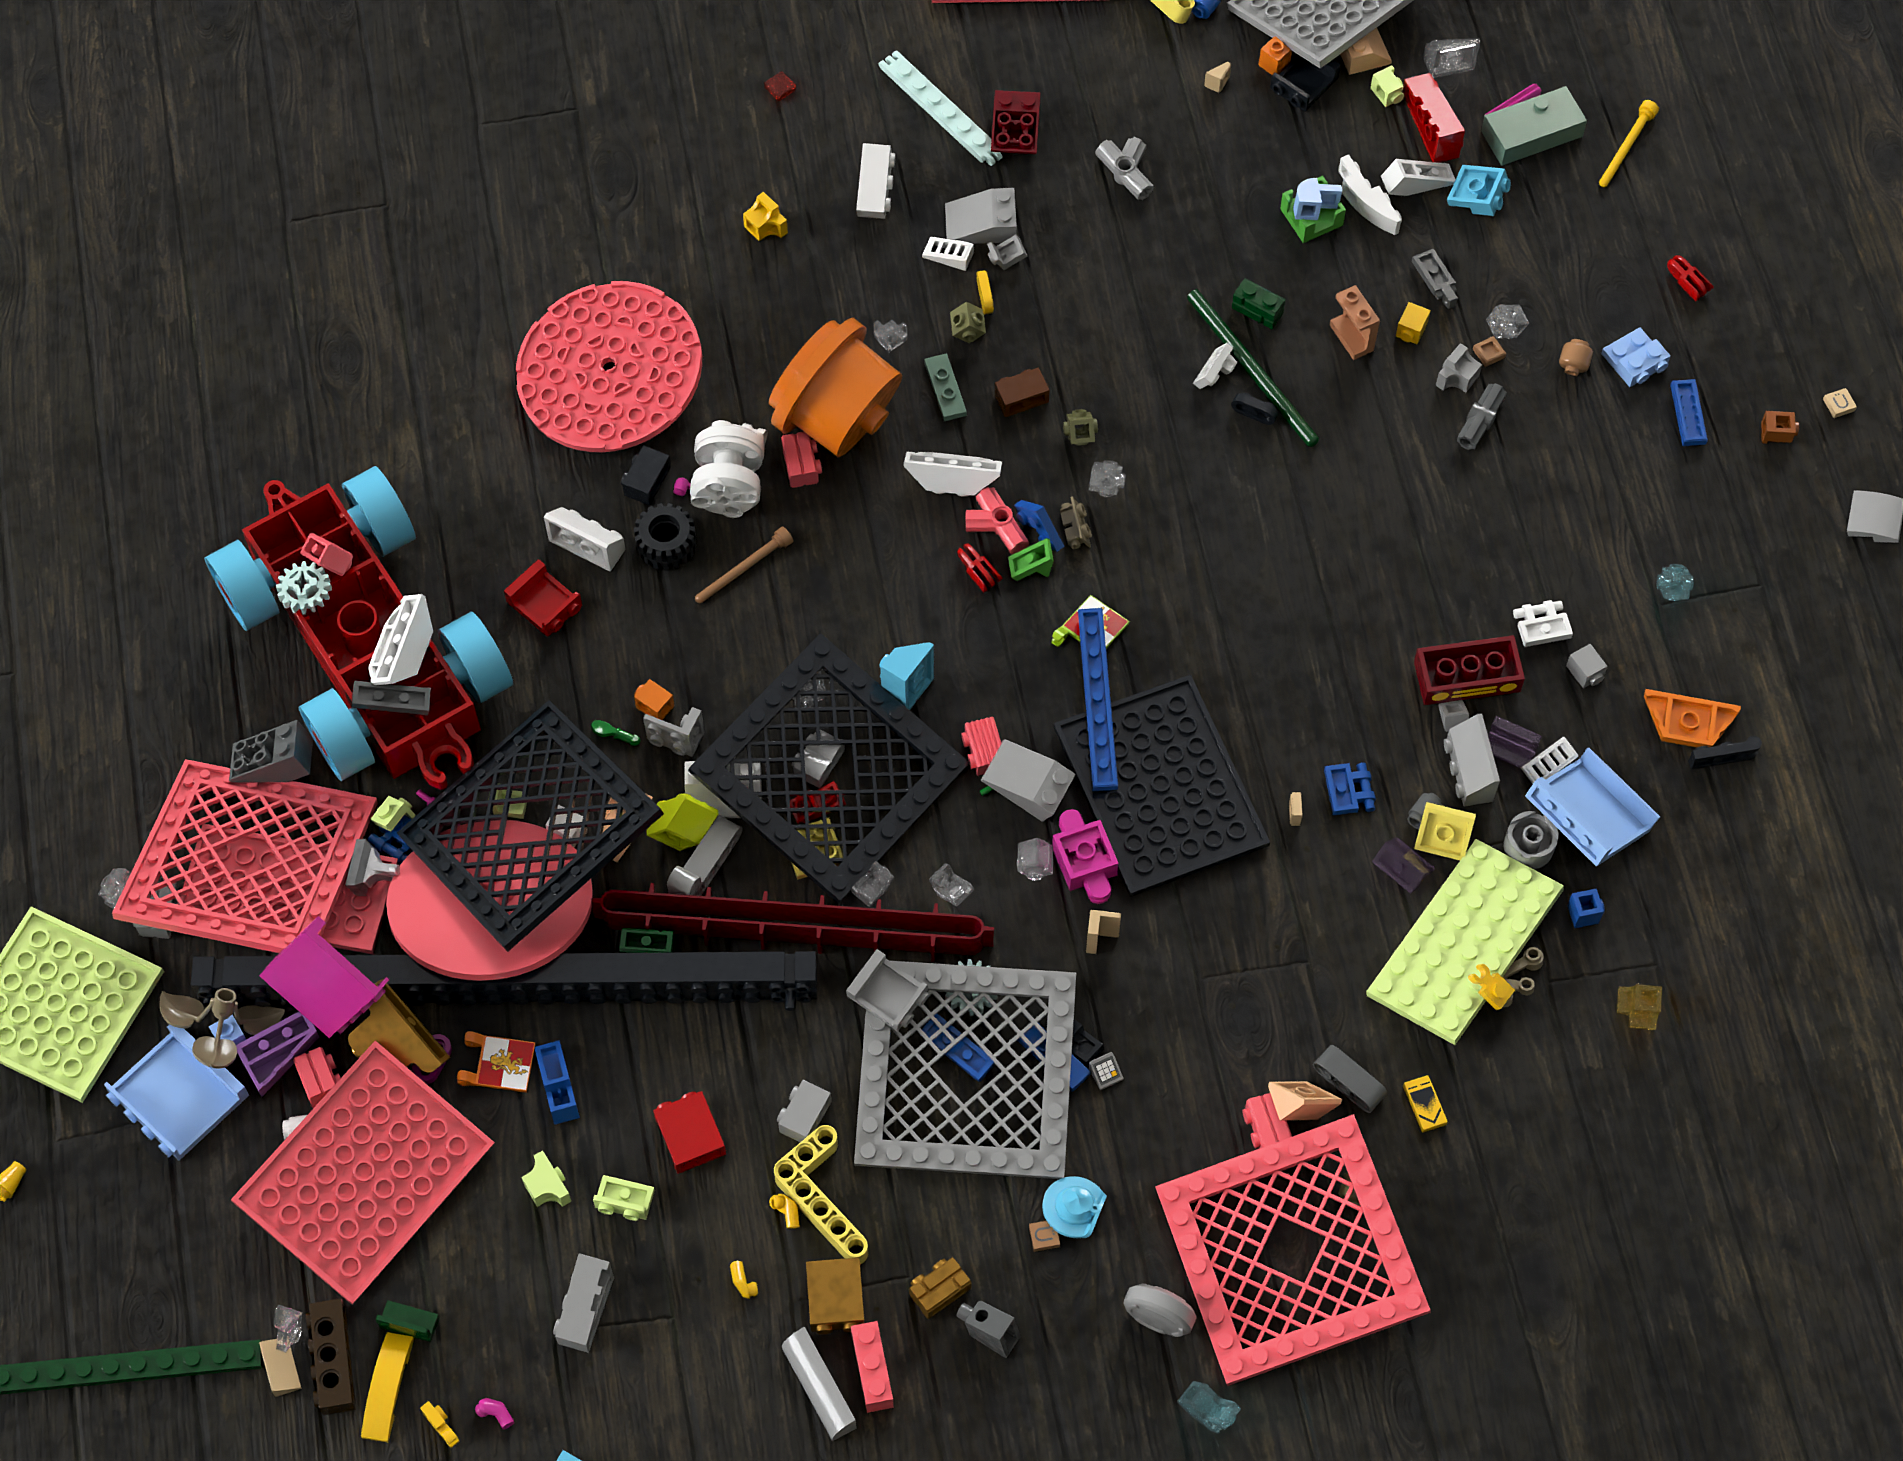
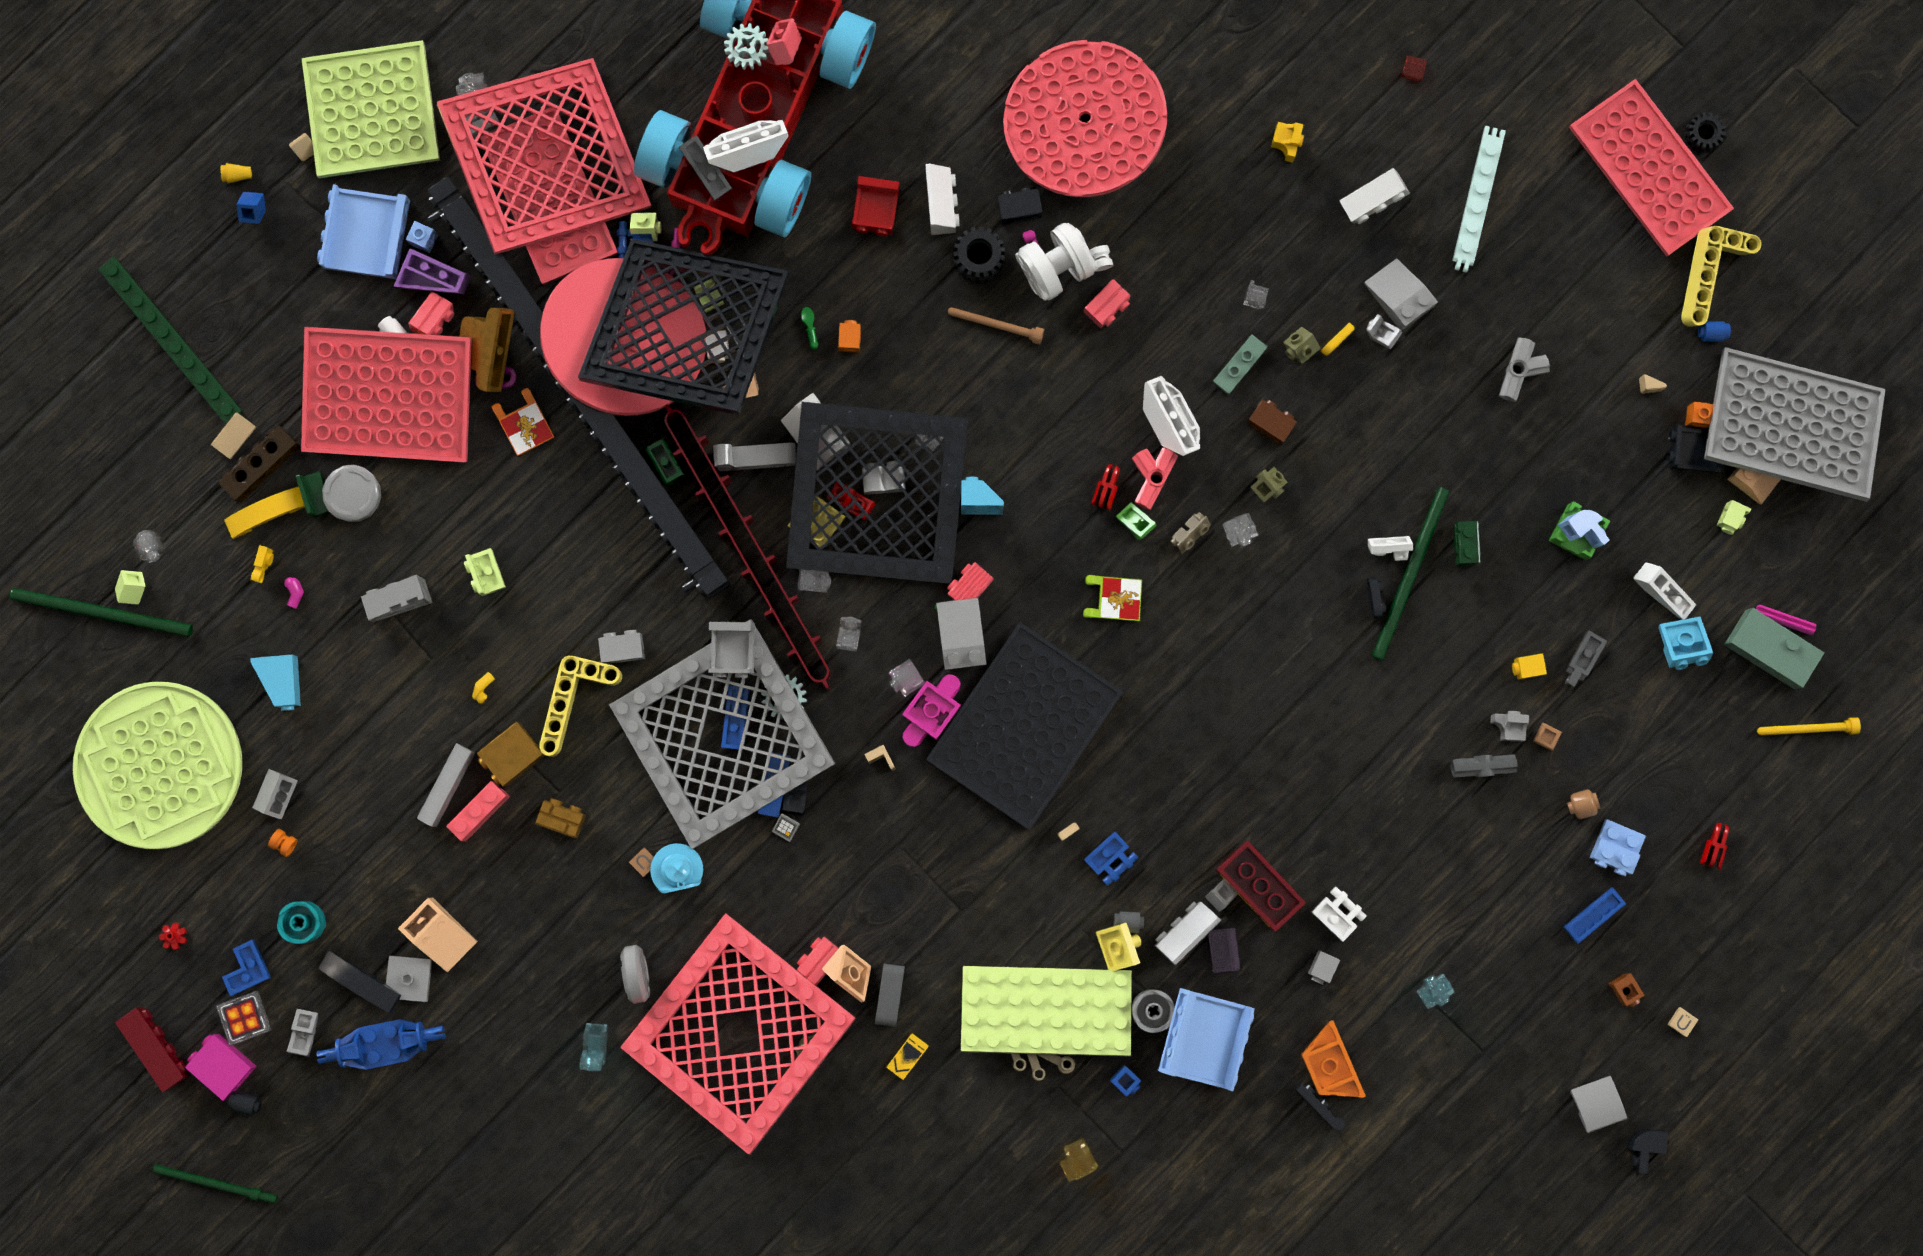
camera: 55 degrees right, 20 degrees up
dark tan plant [160,988,285,1068] -> none
dark grey slope [229,720,313,782] -> none
dark pink panel [259,916,389,1038] -> none
clear bracket [274,1305,302,1353] -> none
piece [345,839,400,896] -> none
yellowish green brick [522,1150,571,1207] -> none
blue slope [534,1040,580,1125] -> none
light grey bracket [643,707,705,757] -> none
neon yellow slope [647,793,718,851] -> none
red panel [653,1091,726,1174] -> none
orange piece [769,318,902,457] -> none
yellow arm [769,1194,800,1229] -> none
white slope [922,237,974,271] -> none
dark grey torso [957,1301,1021,1358] -> none
dark red slope [991,90,1040,154] -> none
blue plate [1014,500,1064,552] -> none
blue tile [1078,608,1118,791] -> none
nougat panel [1330,285,1380,360] -> none
white slope [1339,155,1402,235] -> none
clear purple panel [1372,837,1435,893] -> none
red wedge [1402,73,1465,163] -> none
clear slope [1423,38,1480,78] -> none
yellow plate [1468,964,1515,1010] -> none
clear brick [1486,304,1529,339] -> none
white slope [1521,737,1578,784] -> none
none -> blue brick [236,192,266,224]
none -> tan slope [289,133,314,161]
none -> light grey piece [322,465,381,522]

